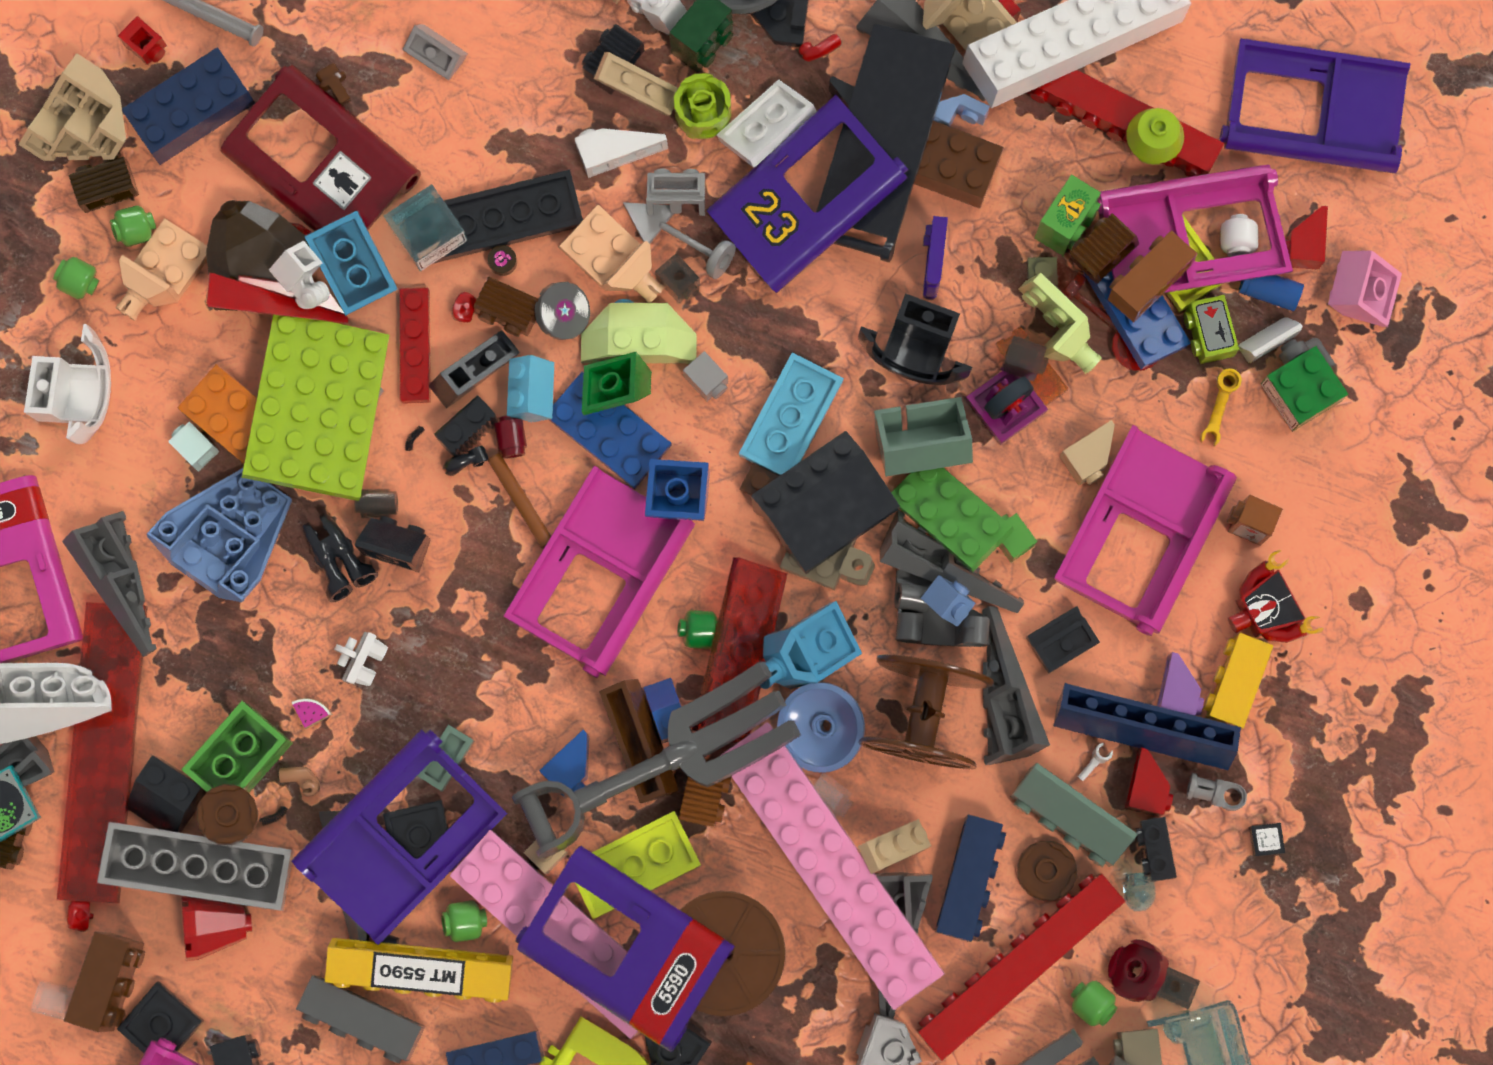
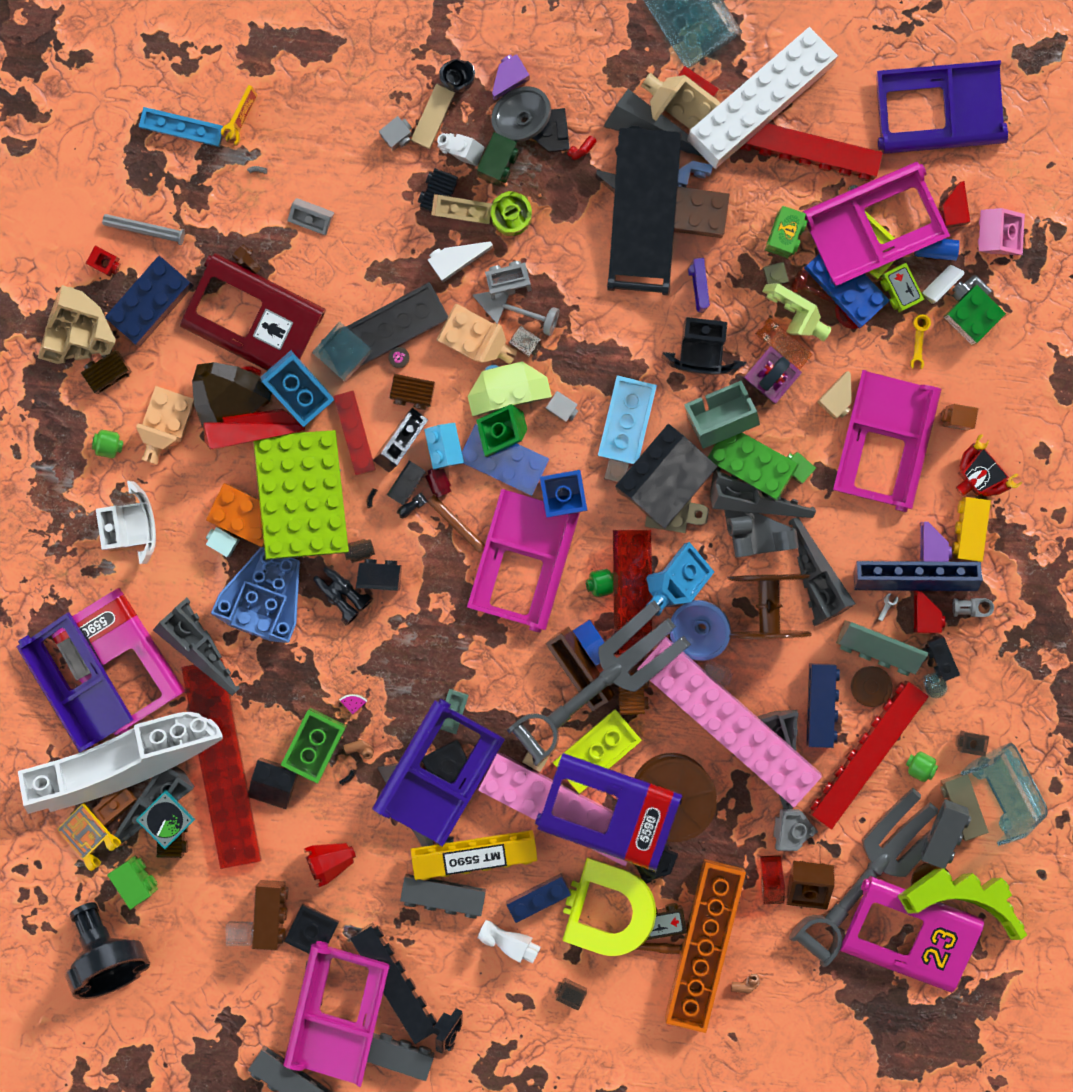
camera: 15 degrees left, 10 degrees up
red piece [67,899,94,932] -> none
light grey brick [97,822,294,911] -> none
bright green head [110,205,156,247] -> none
reddish brown tile [196,784,258,846] -> none
white brick [269,241,329,309] -> none
white hips [334,632,388,686] -> none
bright green head [441,900,487,942] -> none
red piece [452,292,477,323] -> none
dark grey tile [535,282,590,340] -> none
blue slope [539,730,589,799] -> none
dark purple piece [707,95,908,293] -> none
white plate [717,80,817,168] -> none
tan plate [858,819,932,874] -> none
medium blue brick [921,575,976,627] -> none
clear smoke brick [1000,336,1049,381] -> none
black plate [1026,606,1100,674] -> none
reddish brown brick [1070,213,1139,284] -> none
dark orange brick [1108,230,1198,323] -> none
dark red plate [1108,939,1169,1002] -> none
lime cone [1126,108,1184,165] -> none
white head [1220,214,1258,257] -> none
tile [1249,823,1285,857] -> none

